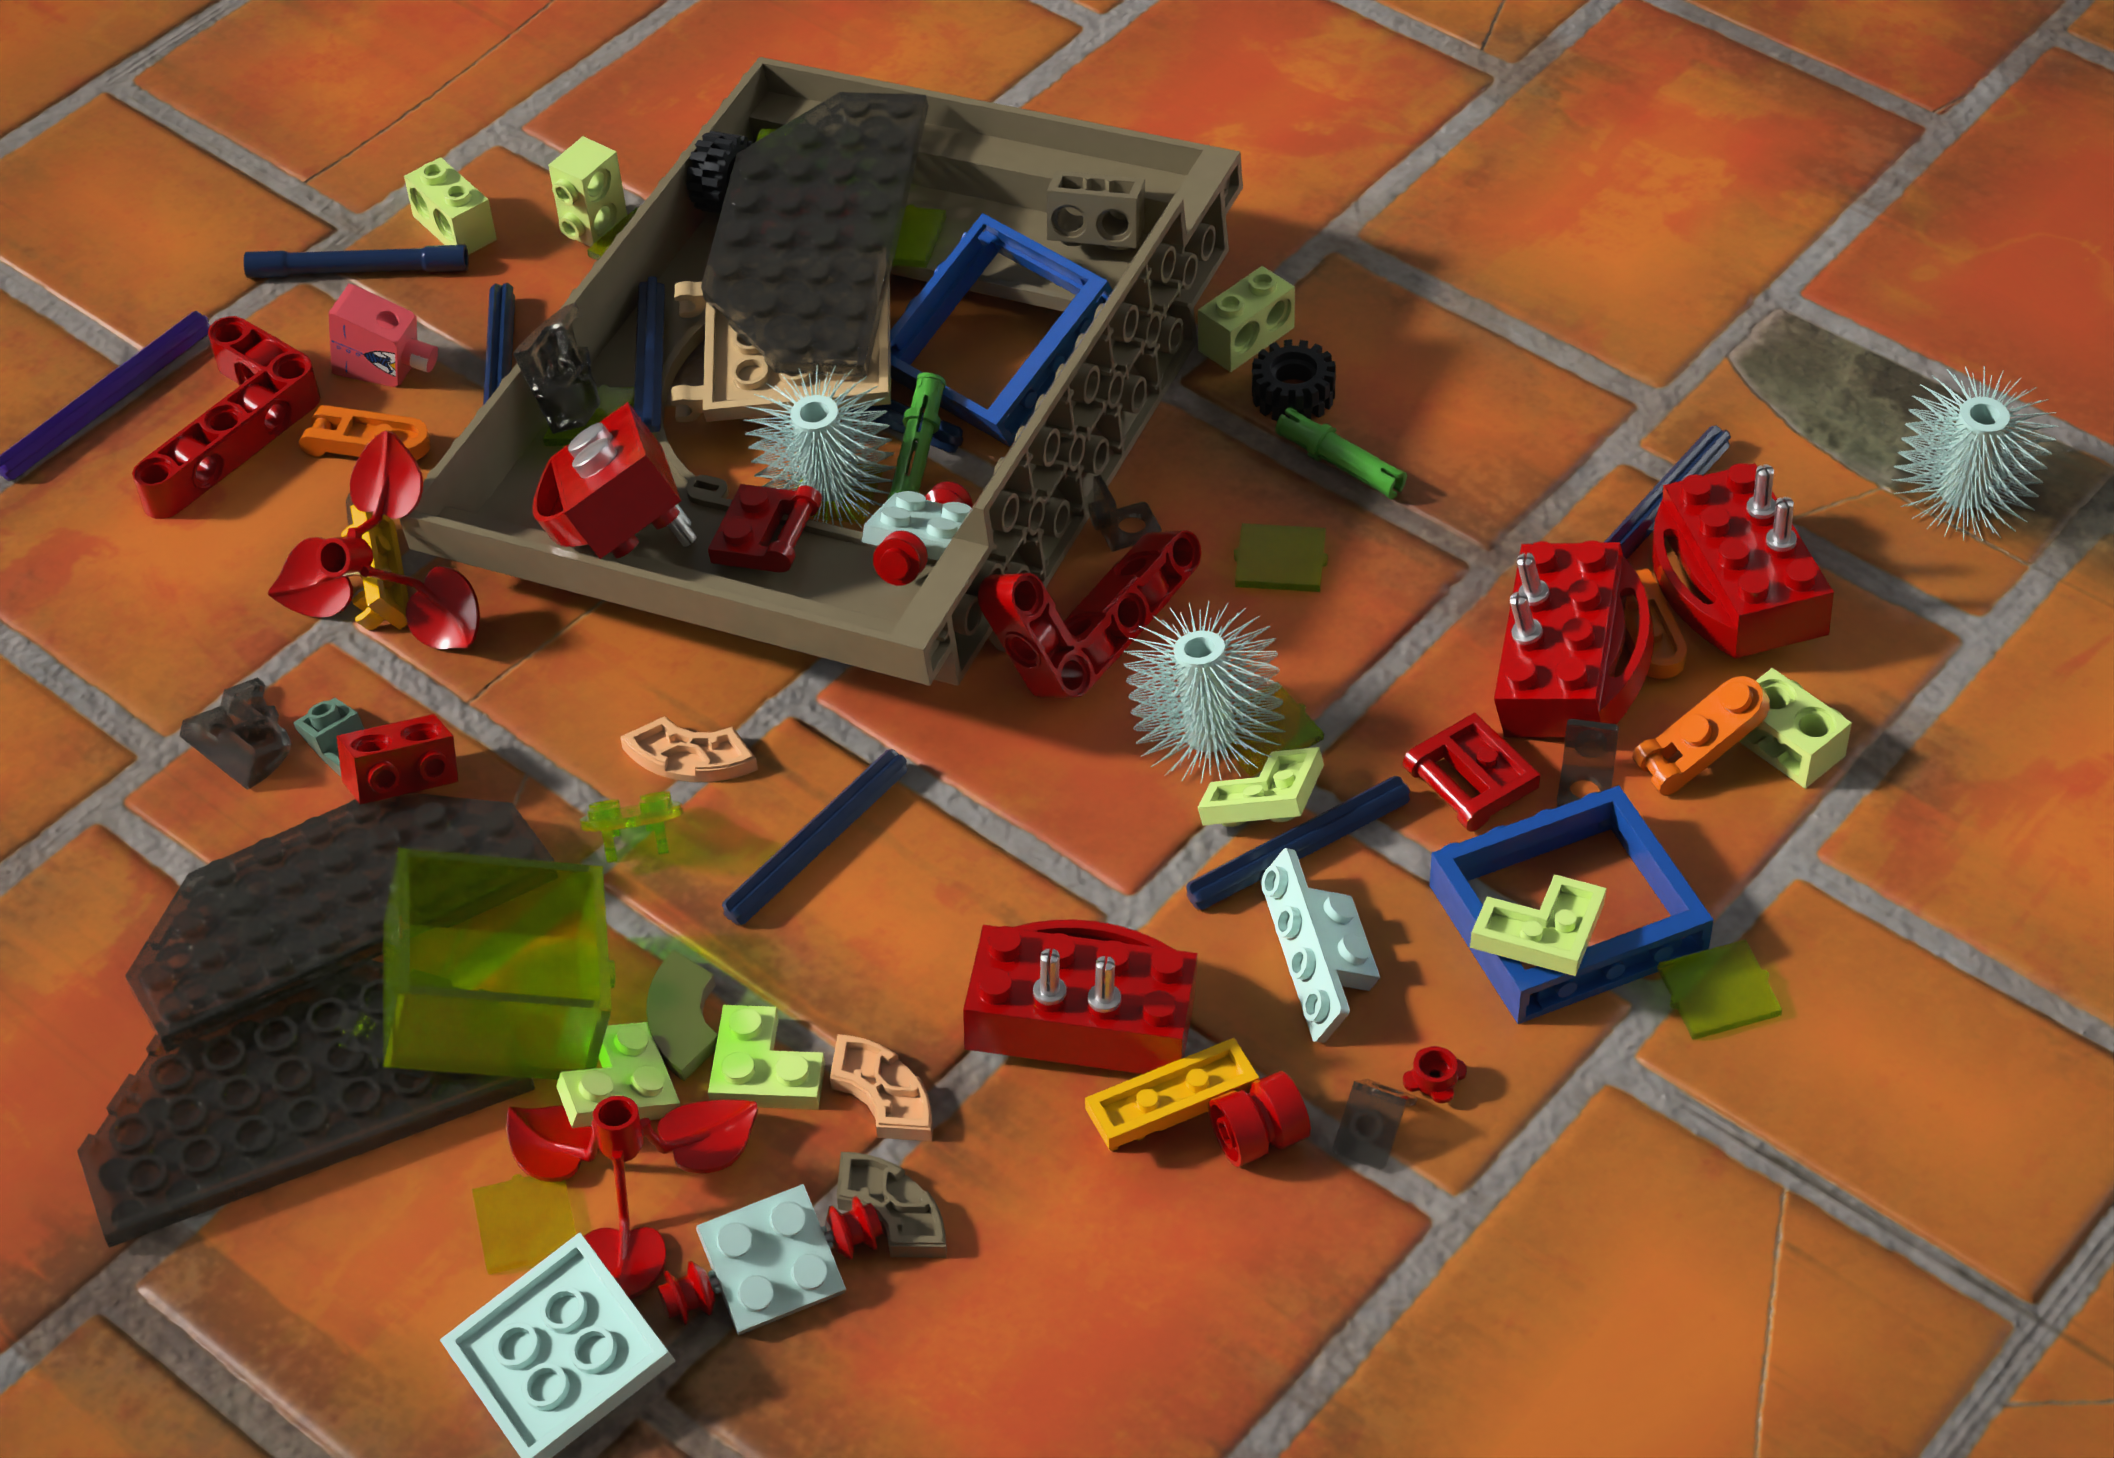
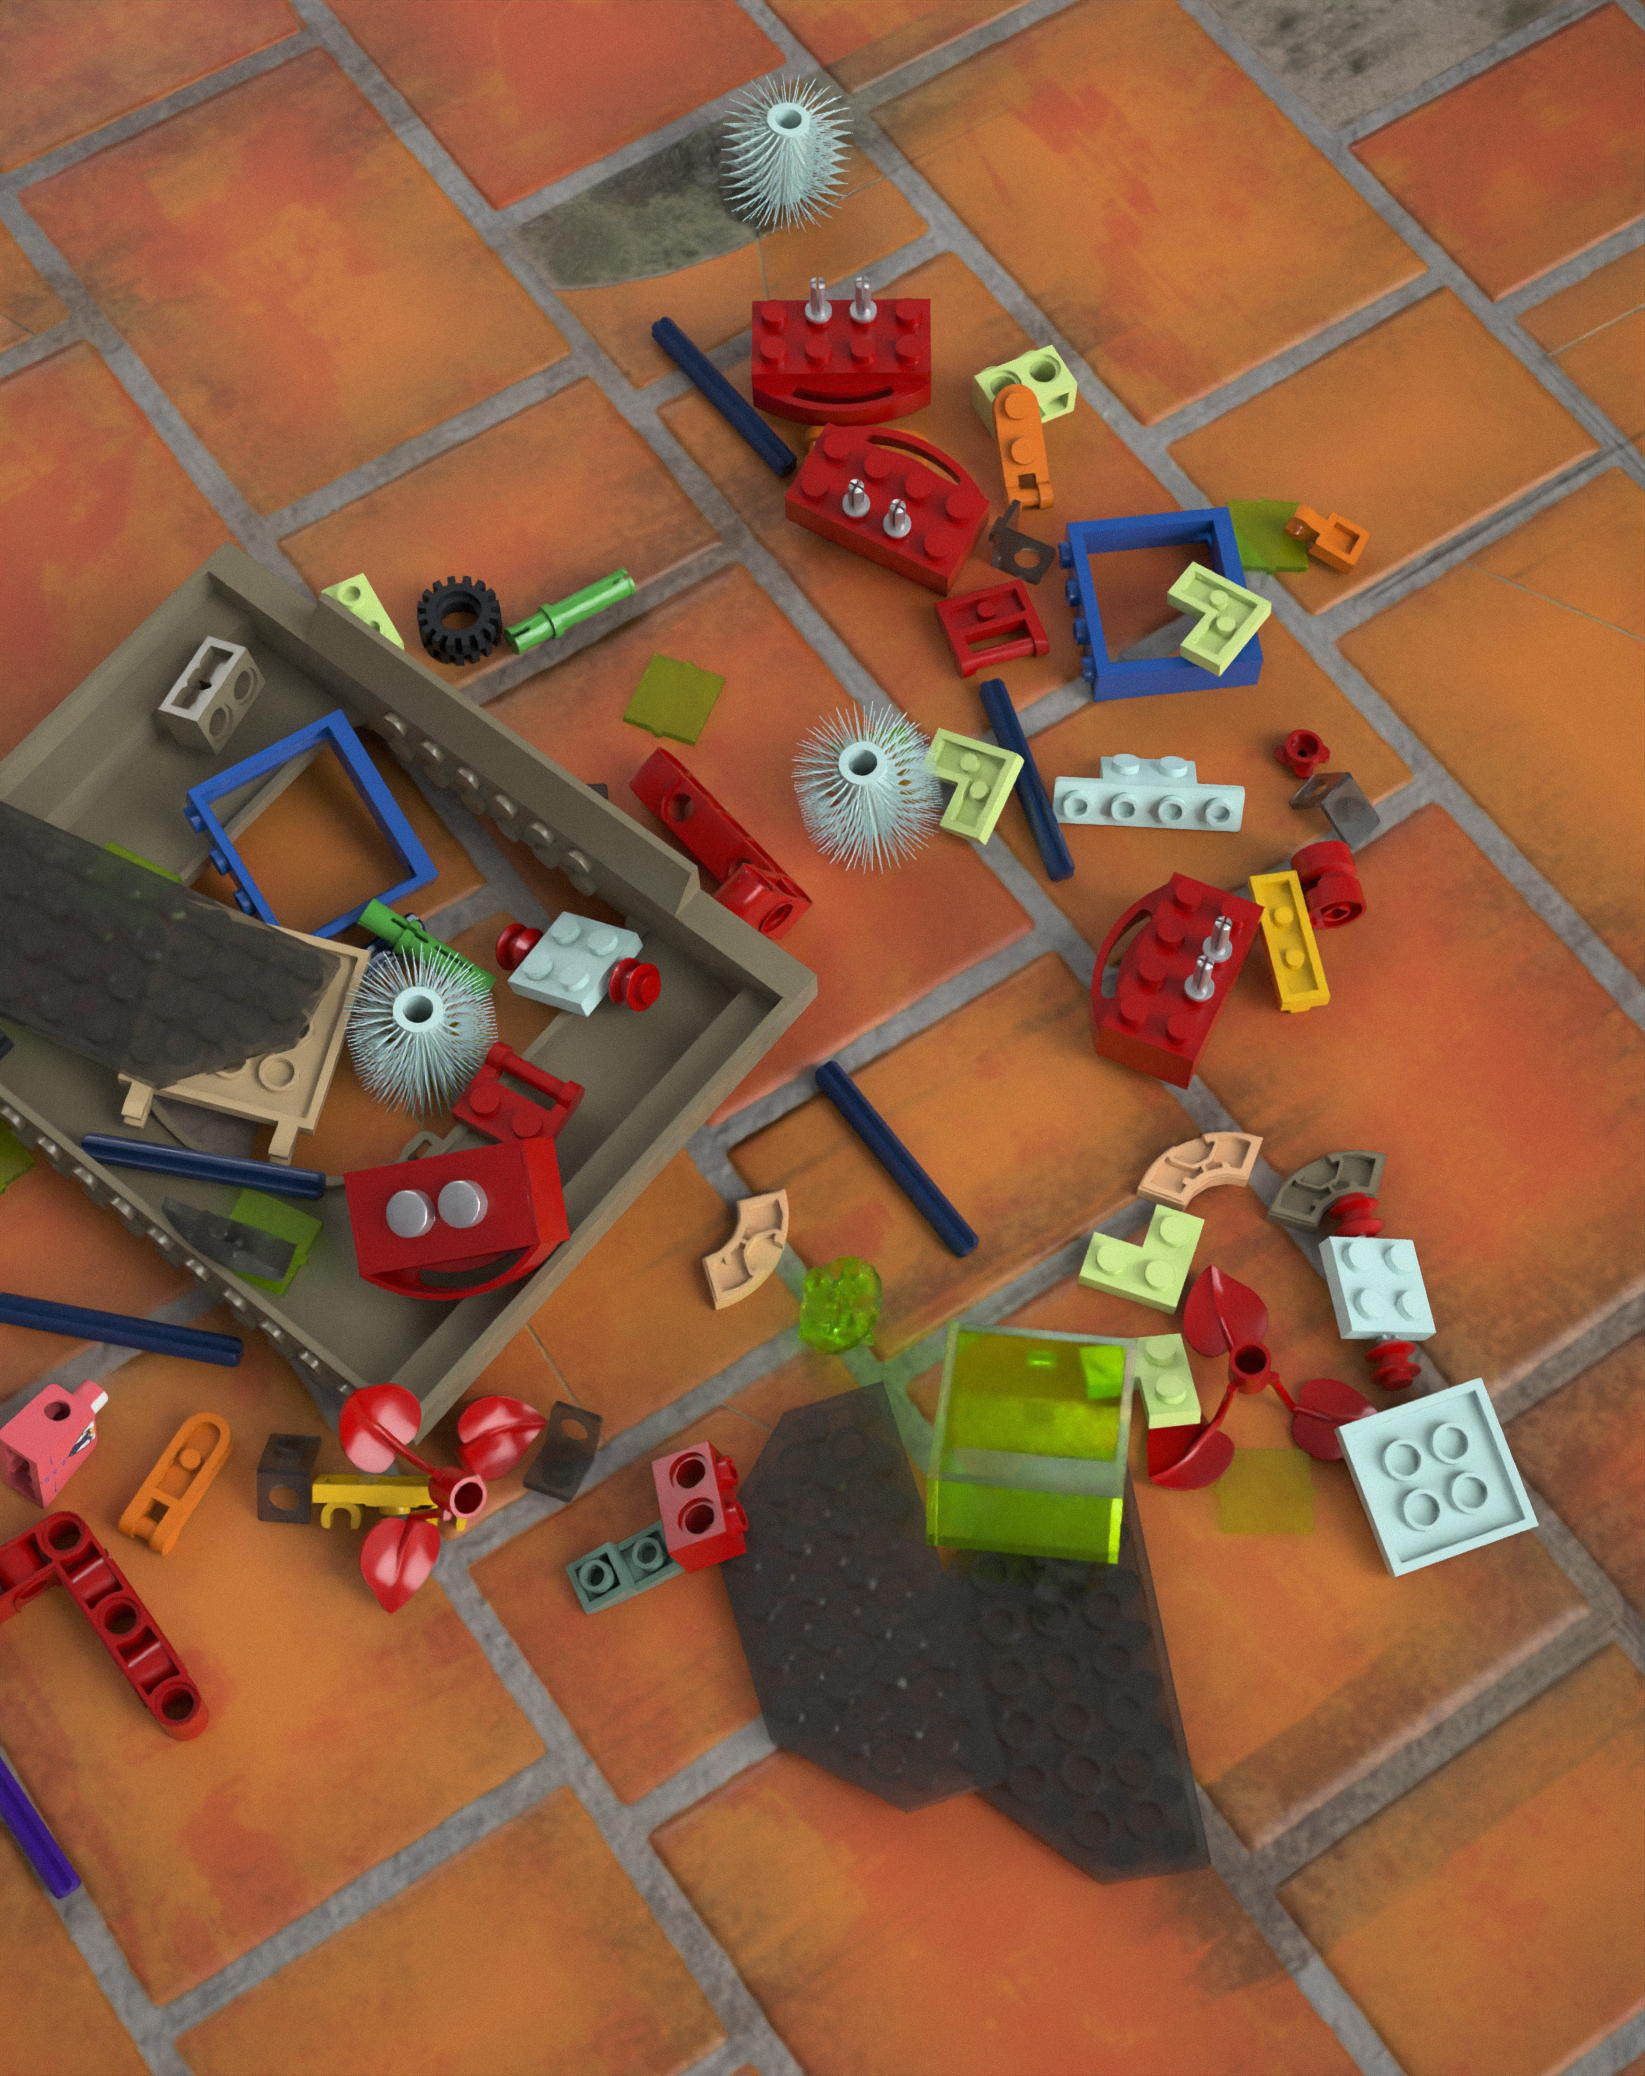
camera: 80 degrees left, 15 degrees up
clear smoke slope [179,677,292,790] -> none
dark tan tile [646,950,718,1081] -> none
none -> clear smoke bracket [523,1401,603,1503]
none -> orange plate [1283,504,1371,575]

